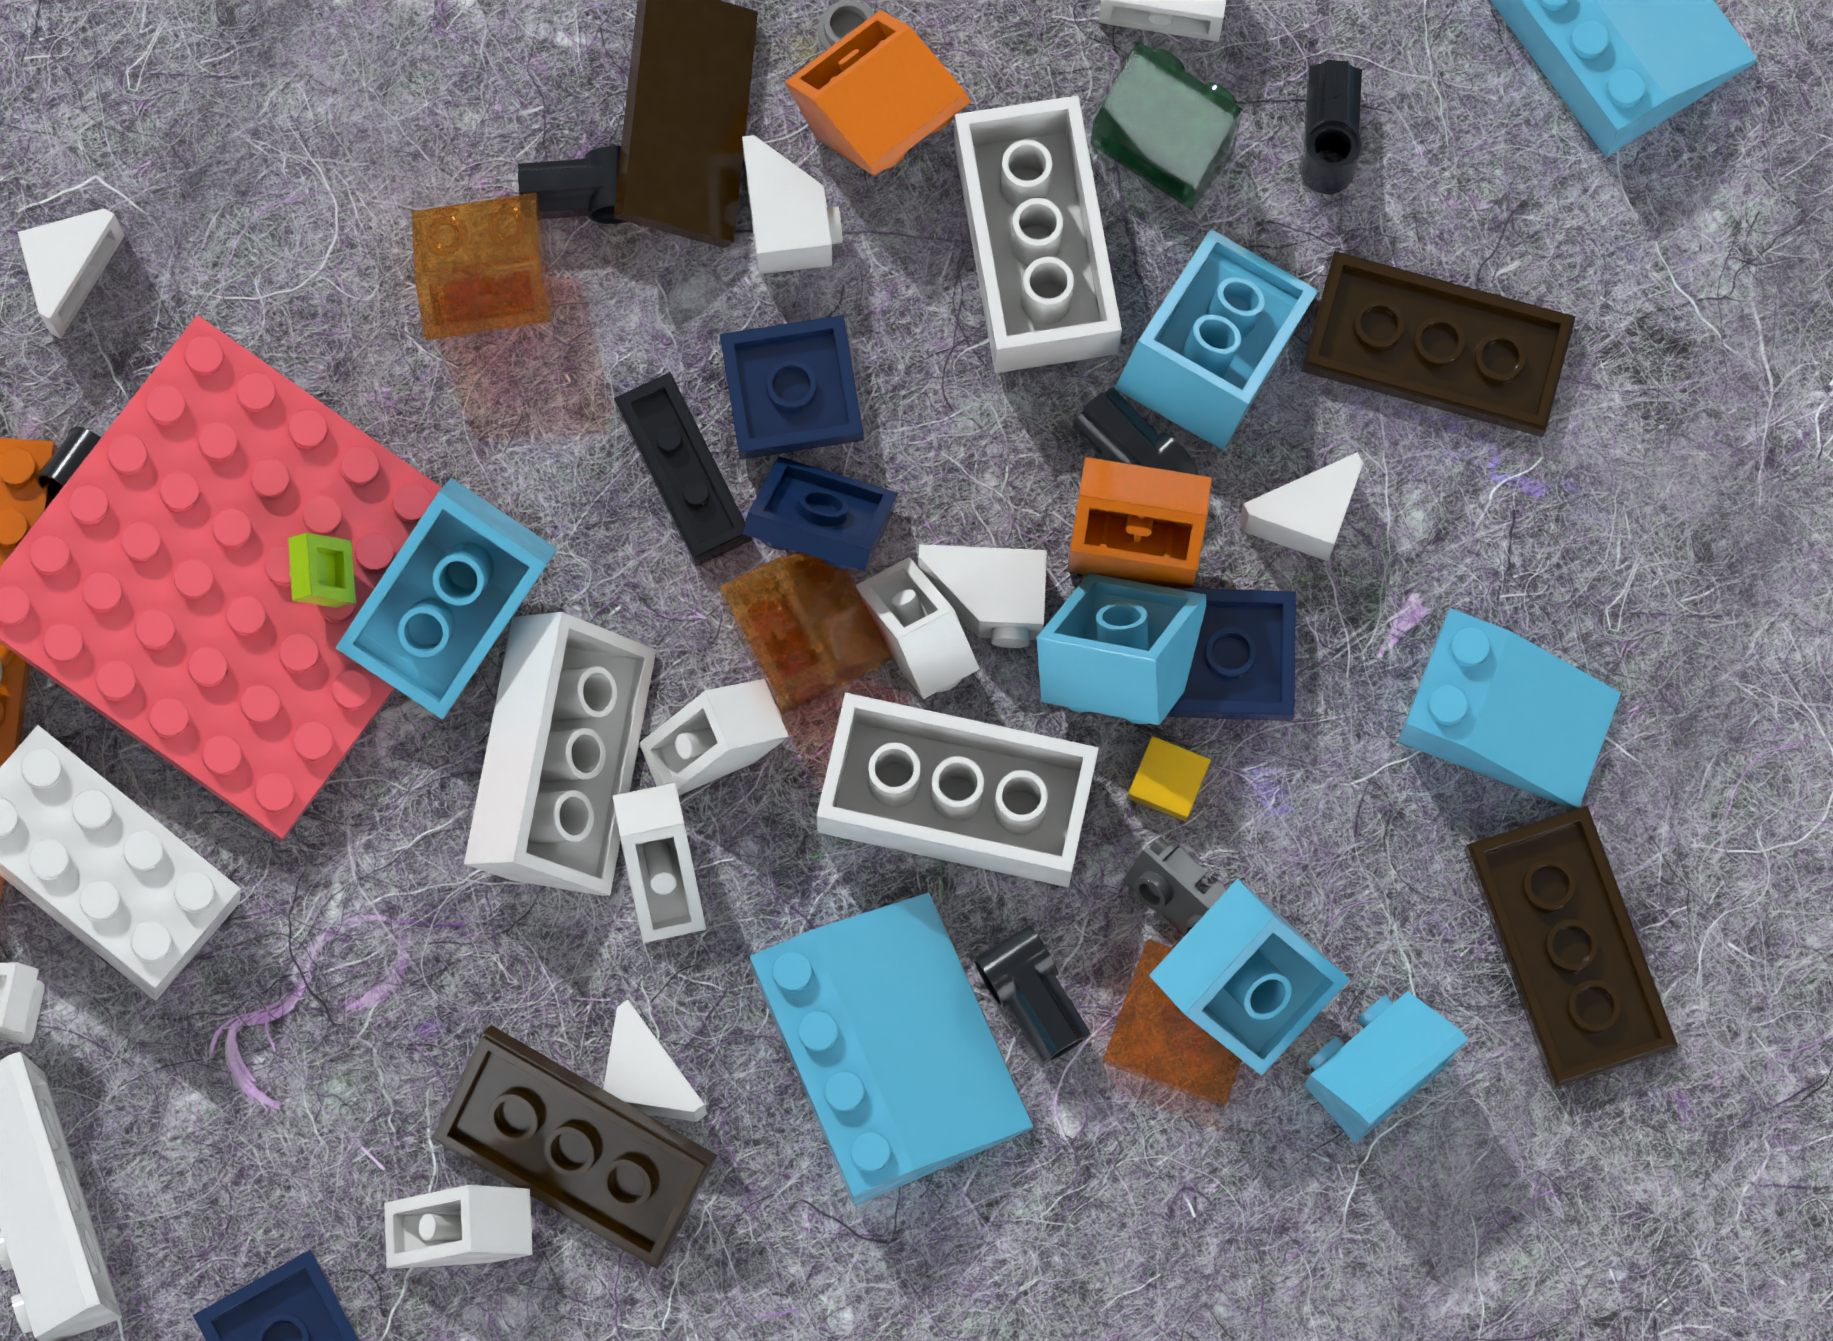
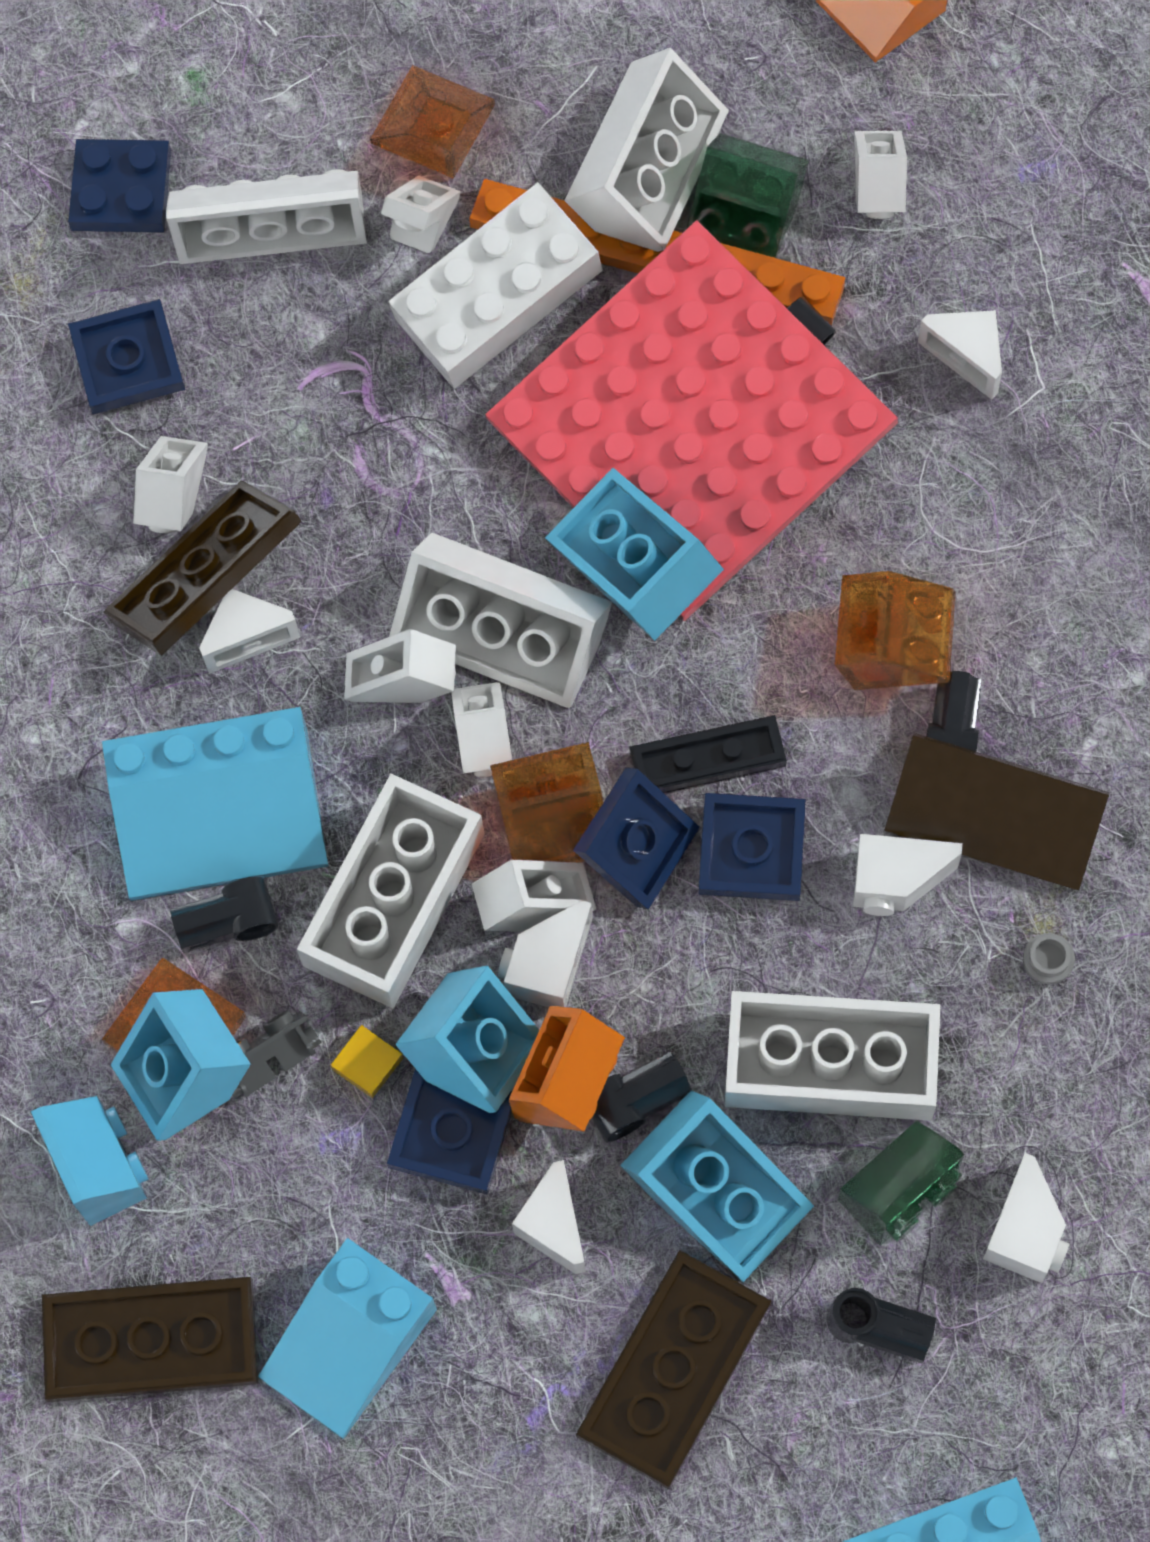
camera: 110 degrees right, 5 degrees down
lime plate [288,533,356,608] -> none
orange slope [785,10,971,176] -> none

